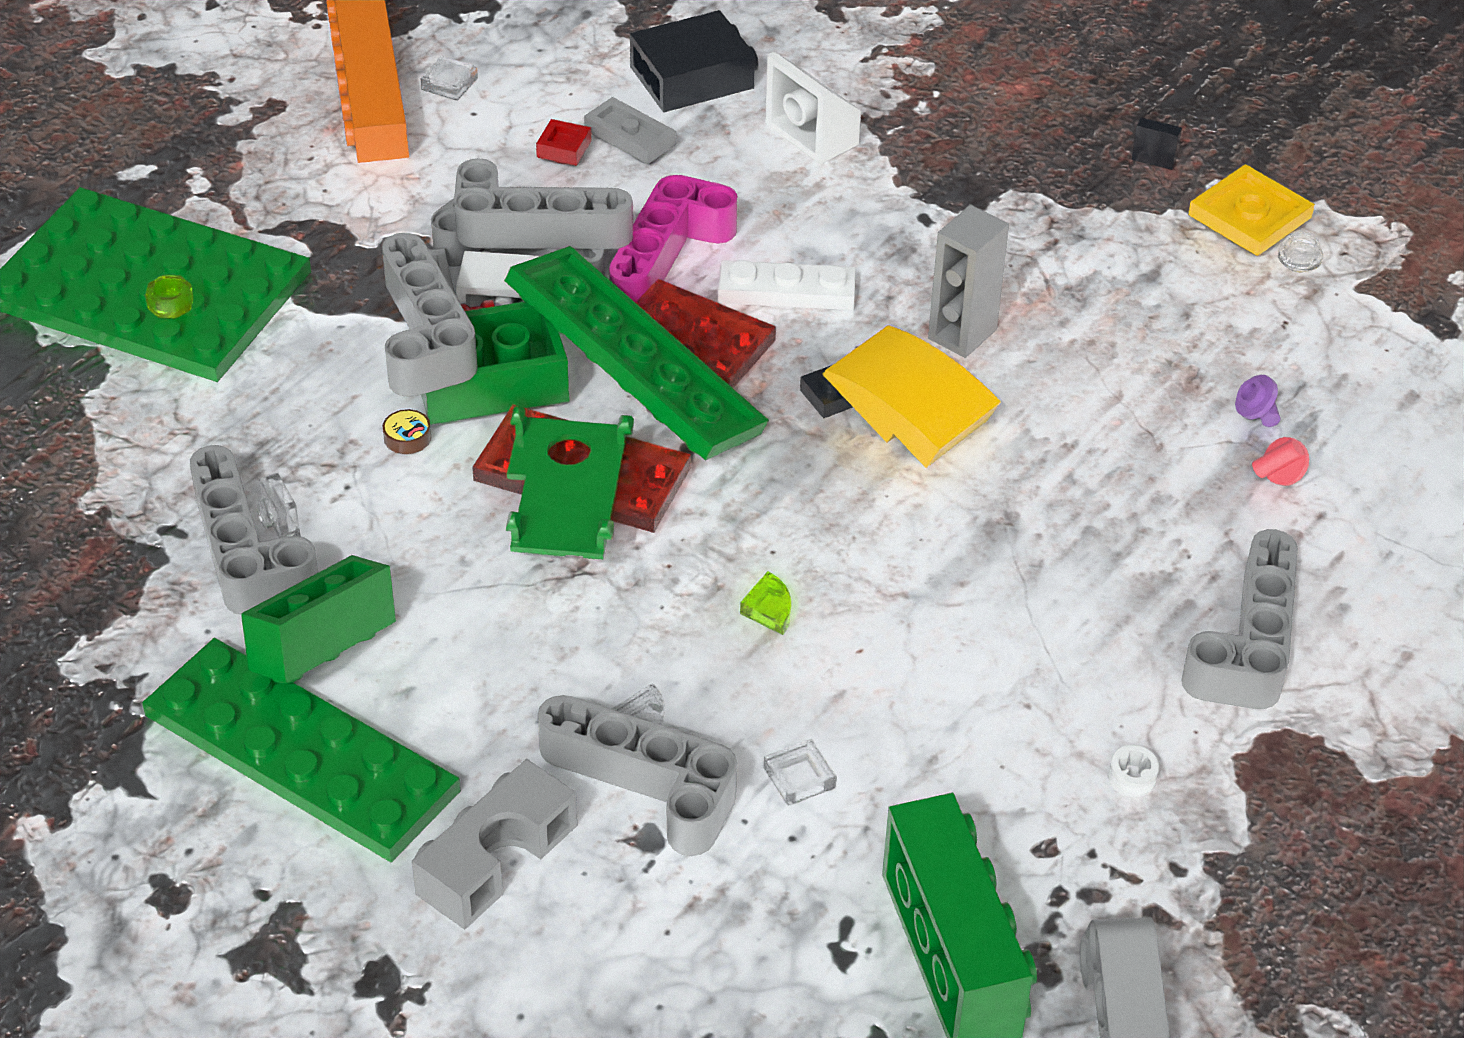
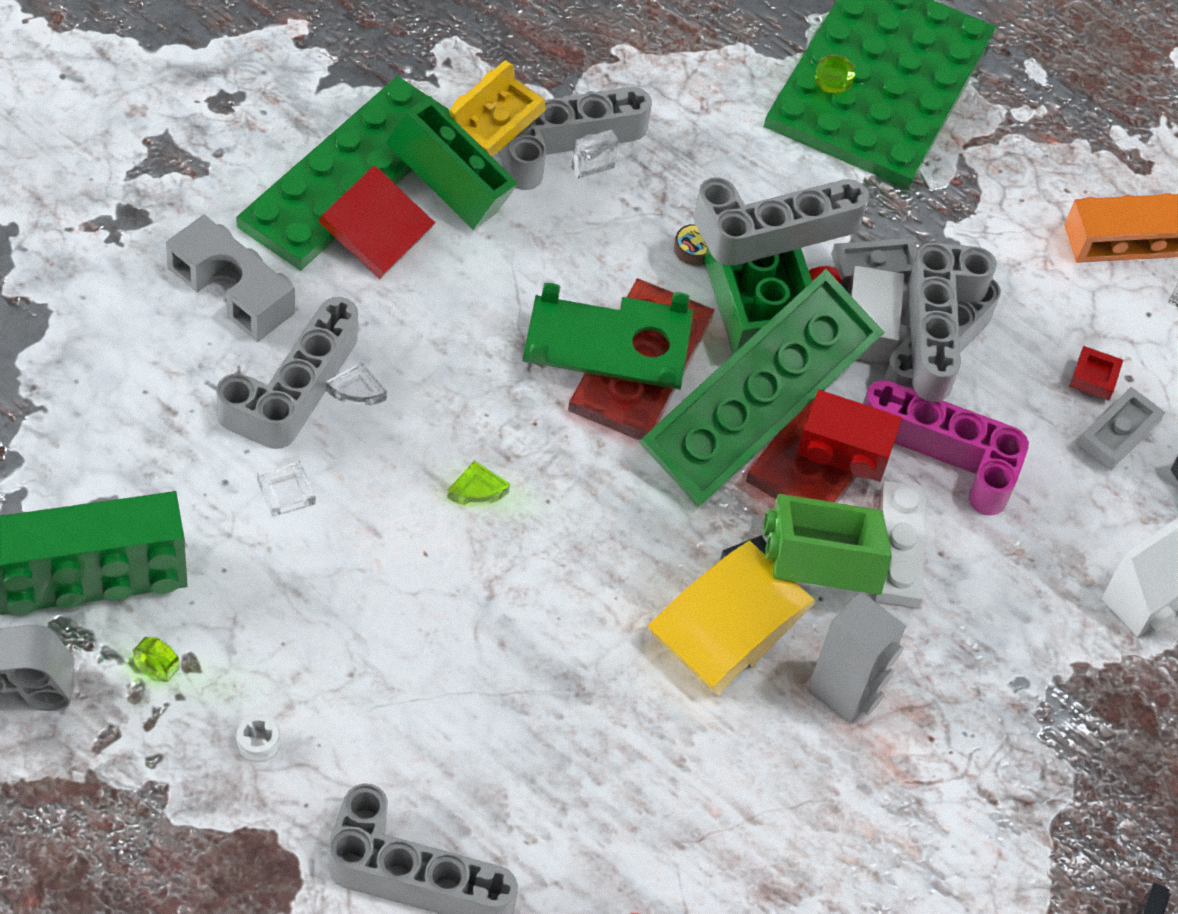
camera: 85 degrees right, 10 degrees up
none -> clear neon green tile [133,637,180,682]
none -> red tile [318,165,436,279]
none -> yellow bracket [449,60,546,157]
none -> bright green window [763,494,892,595]
none -> red brick [797,389,903,482]

